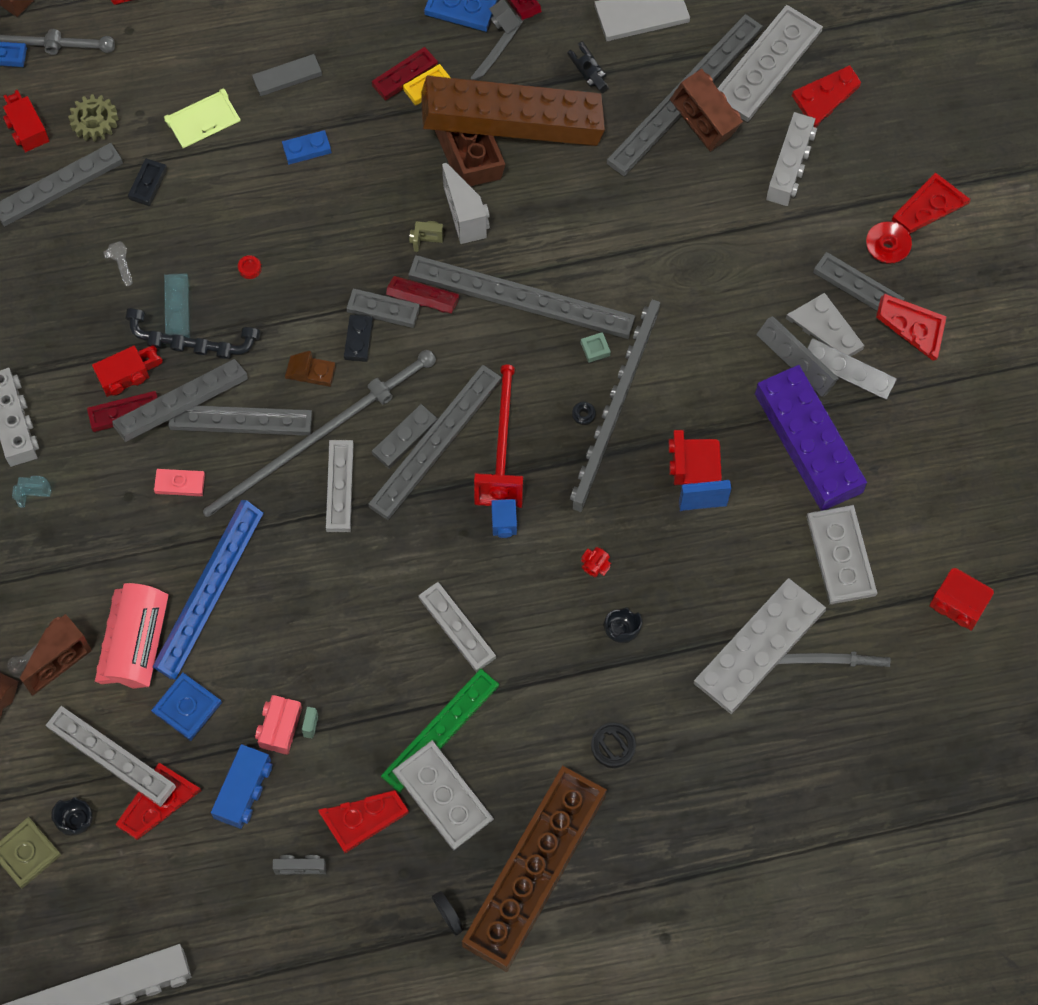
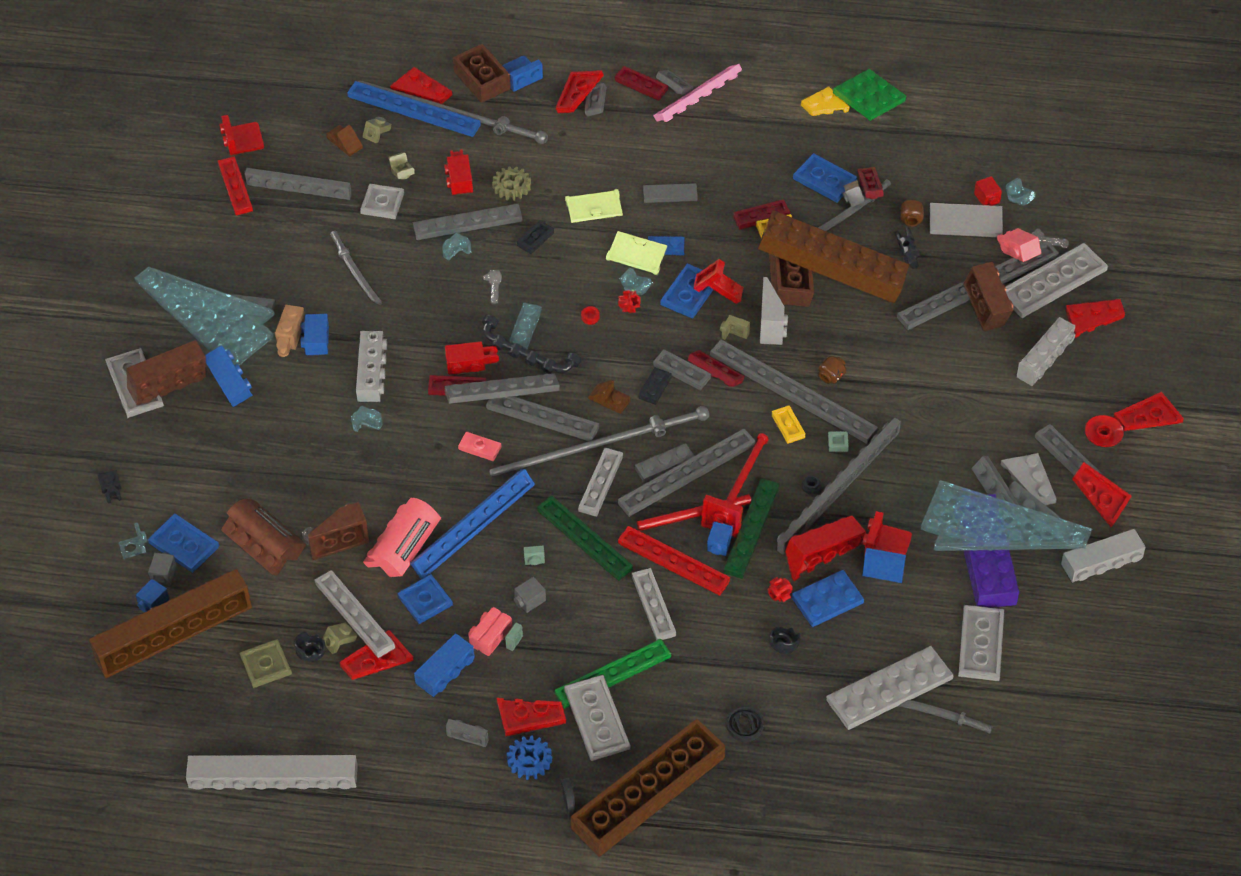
camera: 20 degrees right, 15 degrees down
red bracket [929,568,994,631] -> none
none -> olive bracket [323,622,358,654]
none -> clear light blue bracket [442,233,471,260]
none -> blue gear [507,736,552,780]
none -> dark grey brick [514,577,546,613]
none -> sand green plate [524,546,545,565]
none -> dark green plate [537,496,633,581]
none -> yellowish green door [606,231,667,275]
none -> red gear [618,290,641,313]
none -> red plate [618,526,730,596]
none -> clear light blue bracket [620,268,653,295]
none -> red piece [637,494,752,531]
none -> blue plate [661,264,714,319]
none -> red bracket [693,259,744,304]
none -> dark green plate [724,478,780,579]
none -> yellow plate [772,406,805,444]
none -> red wedge [785,515,866,581]
none -> blue plate [792,570,864,627]
none -> reddish brown head [818,356,846,384]
none -> reddish brown head [900,200,924,227]
none -> clear light blue wing [921,480,1092,551]
none -> coral brick [997,228,1041,262]
none -> clear piece [1032,229,1069,248]
none -> light grey brick [1061,529,1145,582]

